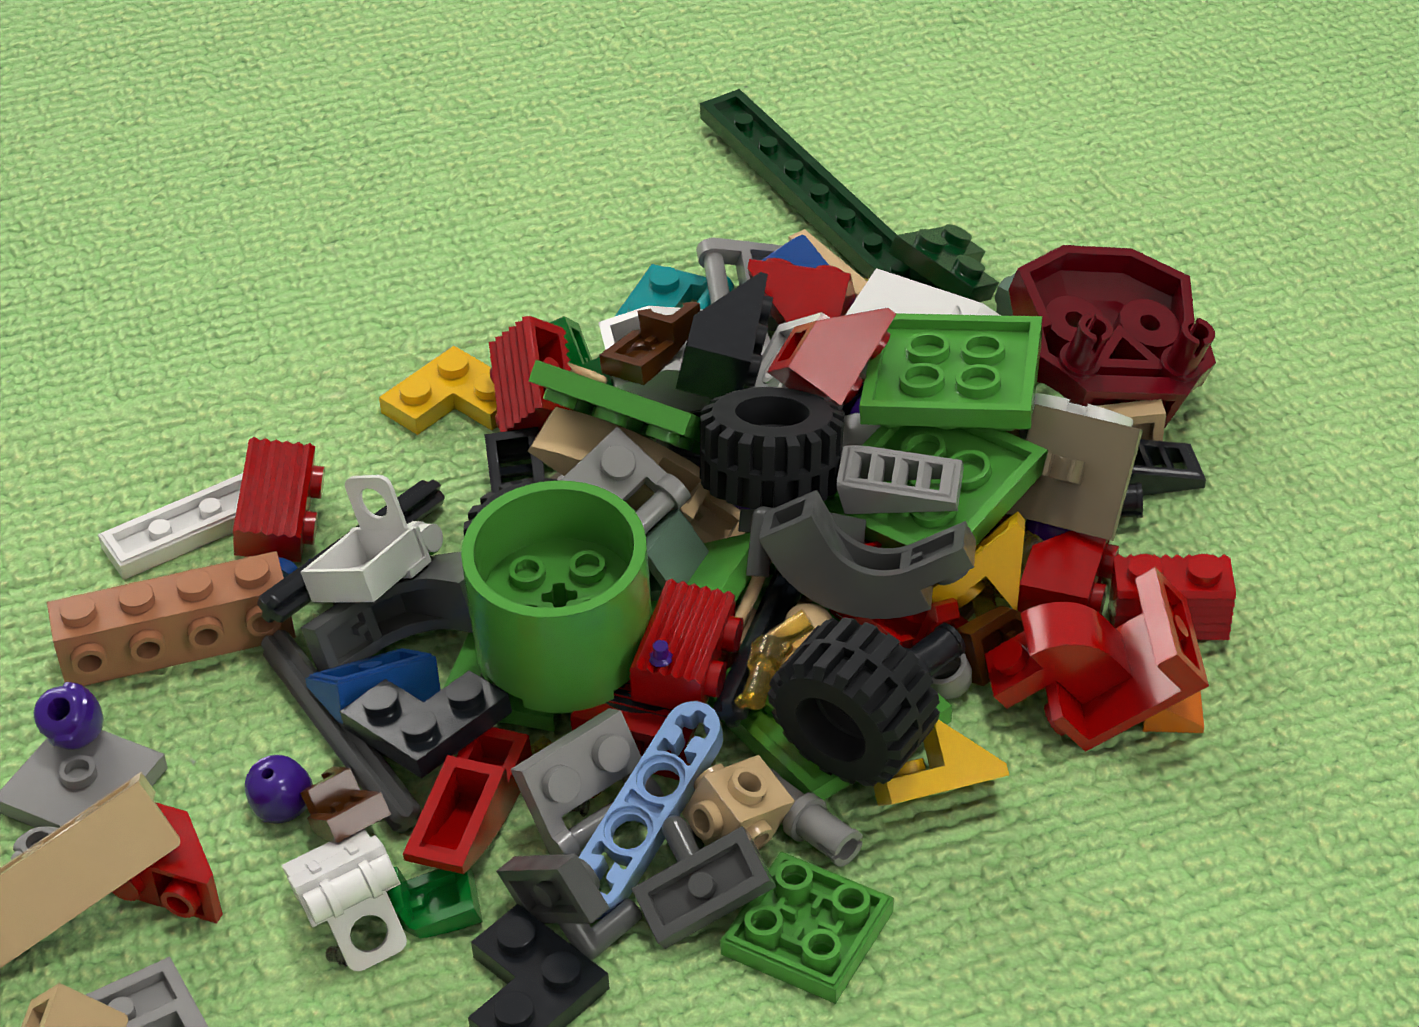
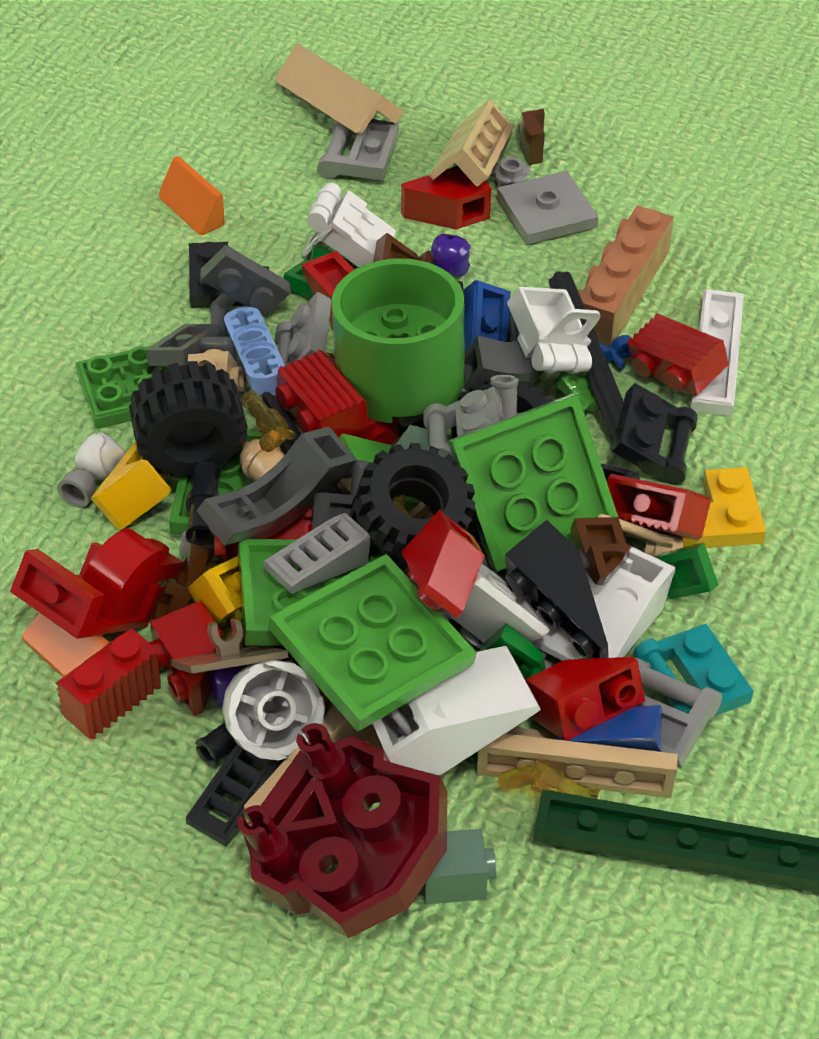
camera: 130 degrees right, 5 degrees up
dark purple piece [34,682,104,750] -> none
dark purple piece [649,640,673,667] -> none
dark green plate [888,224,999,302] -> none
none -> light grey hinge [57,469,97,508]
none -> white piece [74,433,126,481]
none -> black plate [611,383,698,485]

